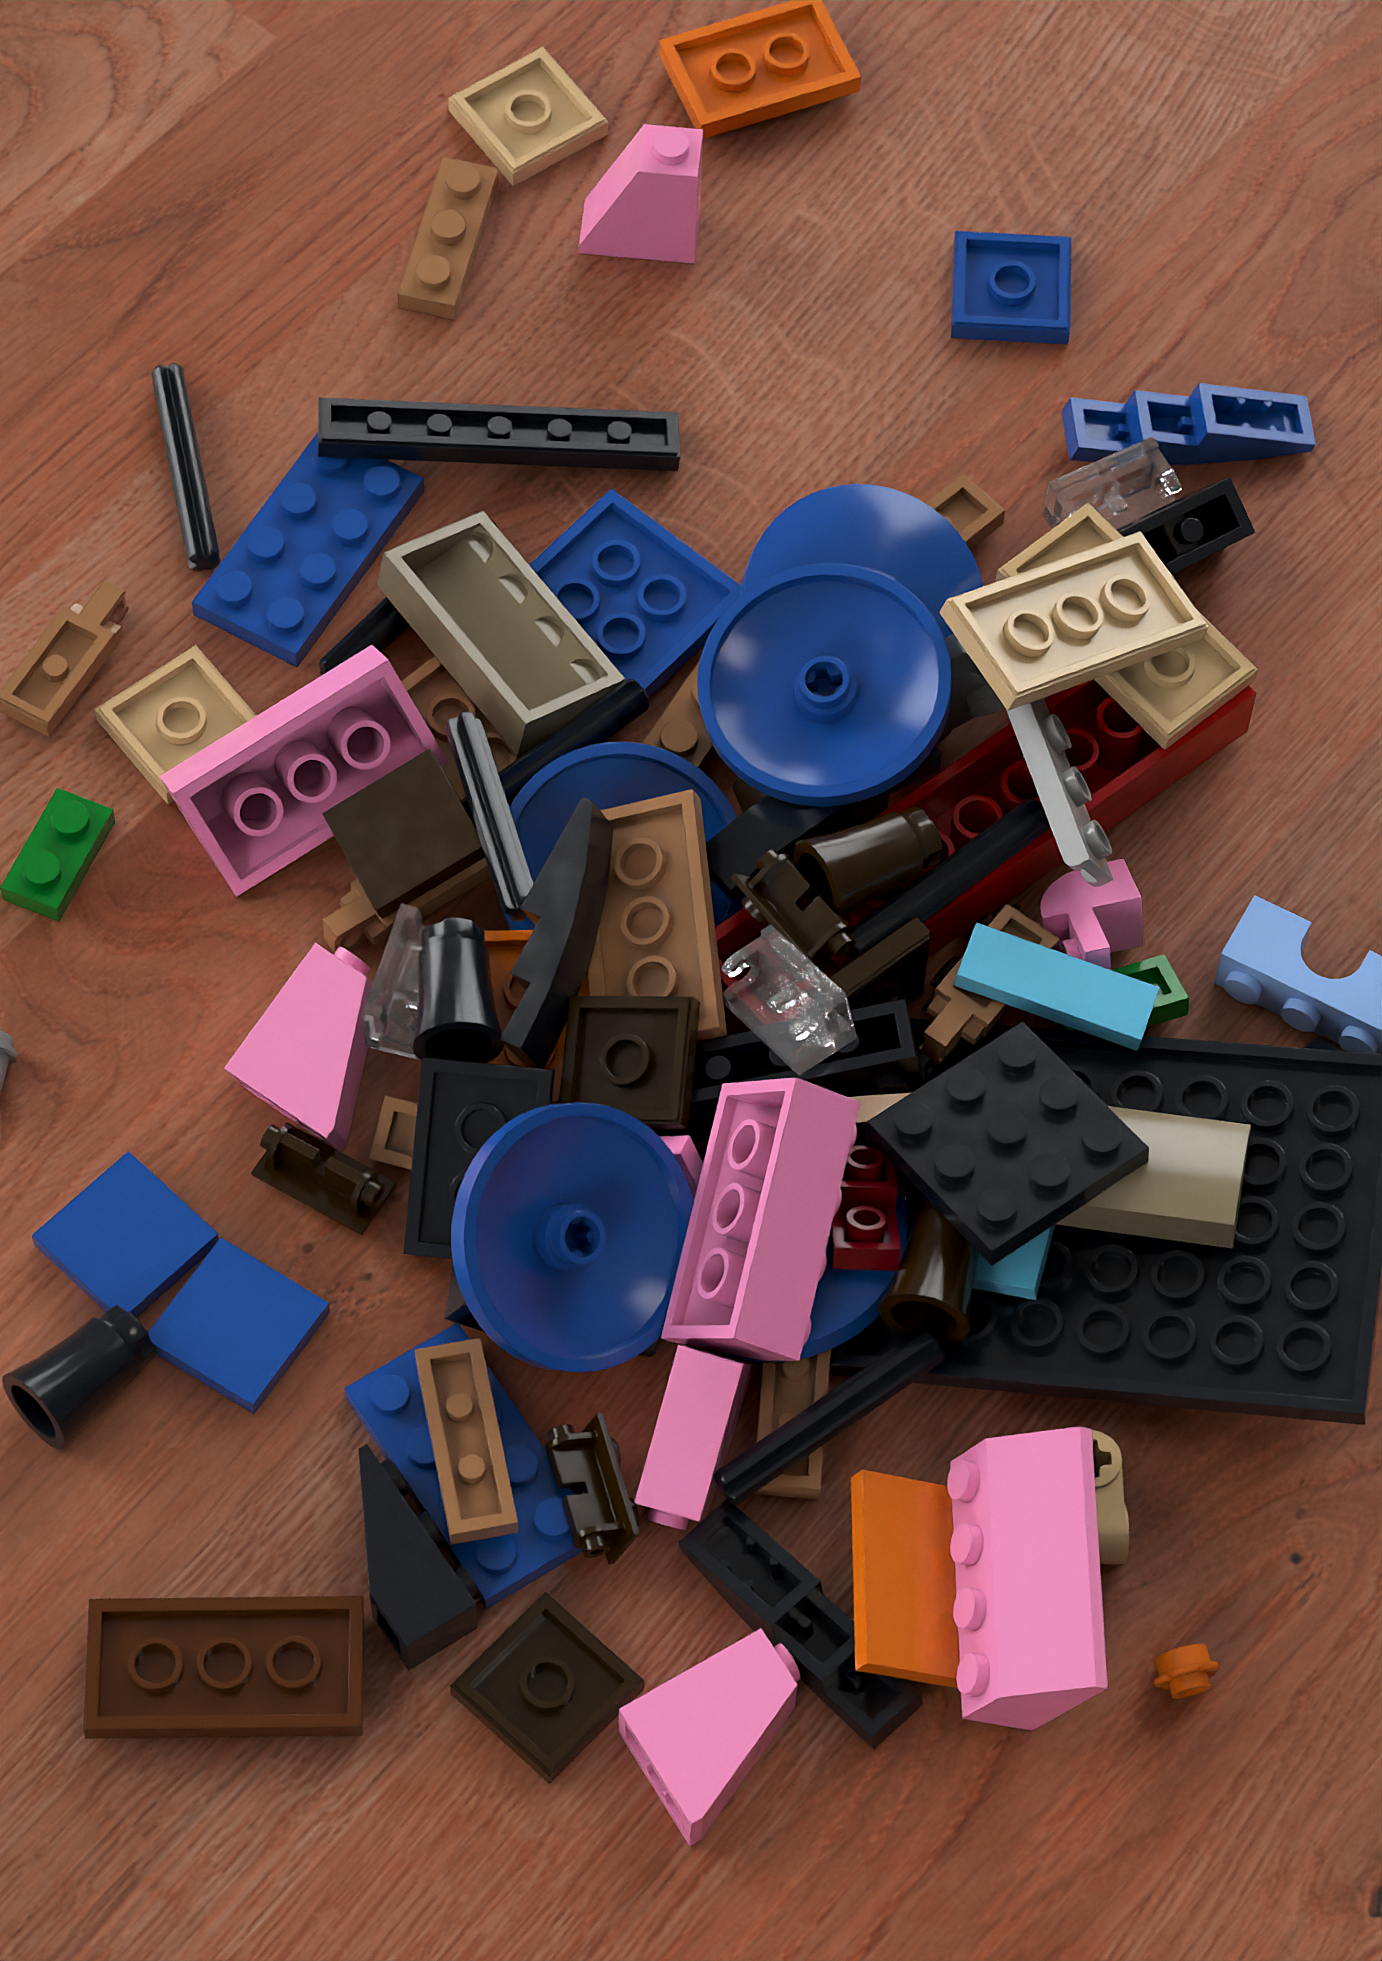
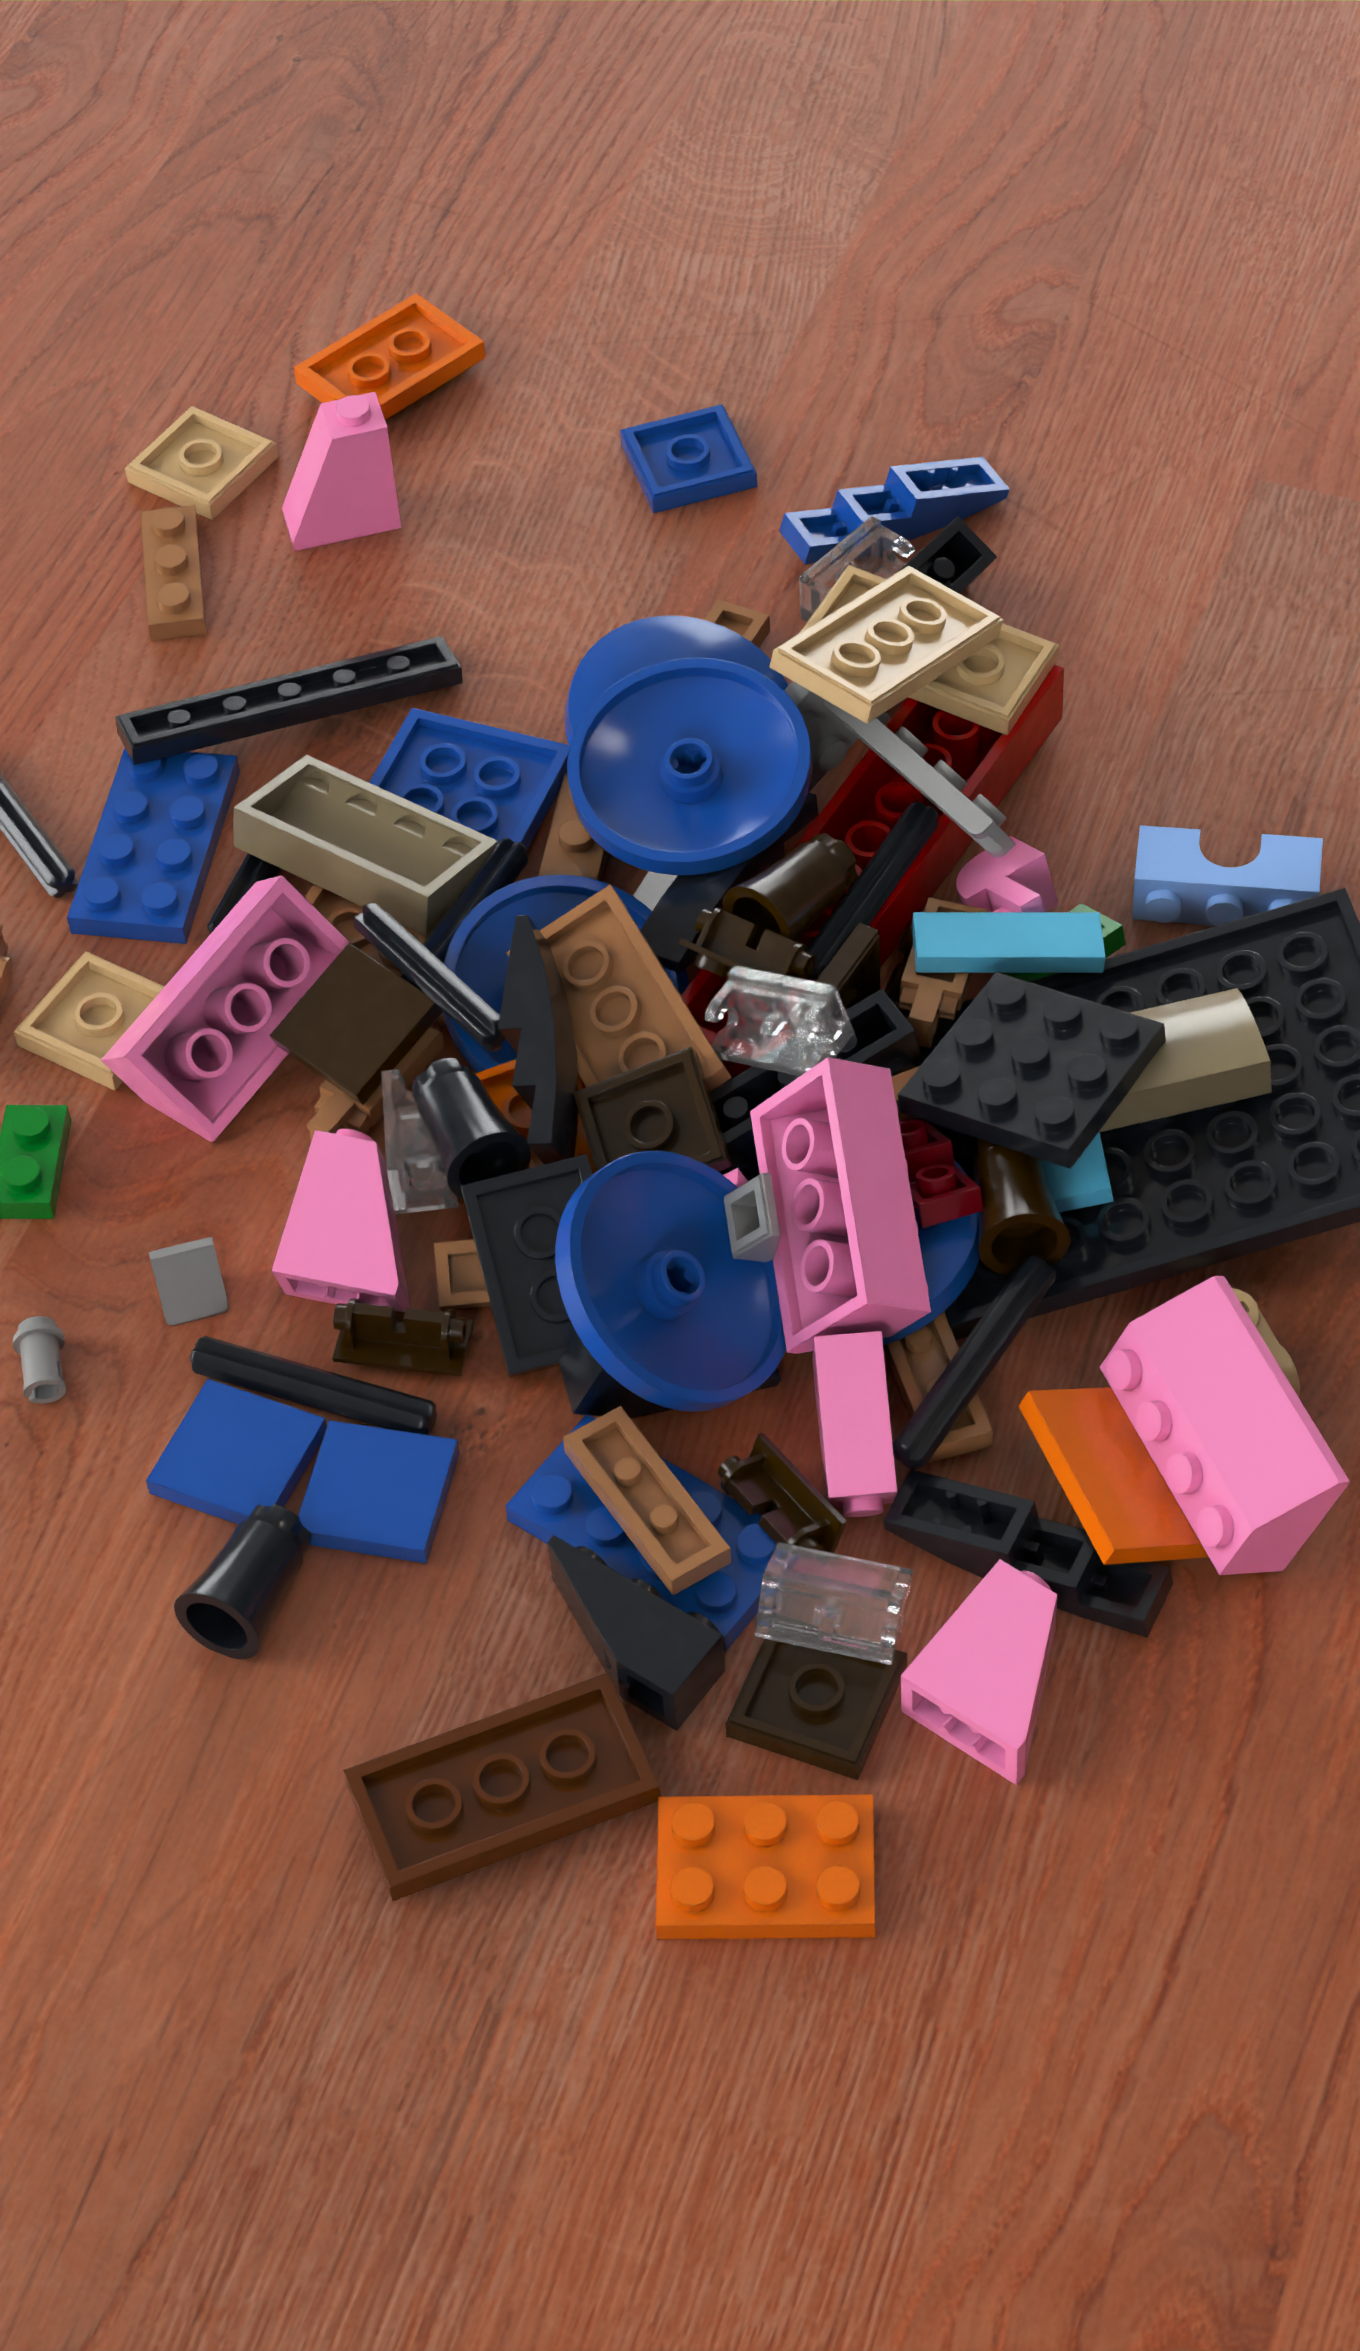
camera: 15 degrees left, 10 degrees down
none -> light grey slope [149,1237,229,1326]
none -> black axle [190,1336,437,1435]
none -> orange plate [656,1794,876,1940]
none -> light grey slope [723,1173,780,1262]
none -> clear hinge [755,1542,914,1665]

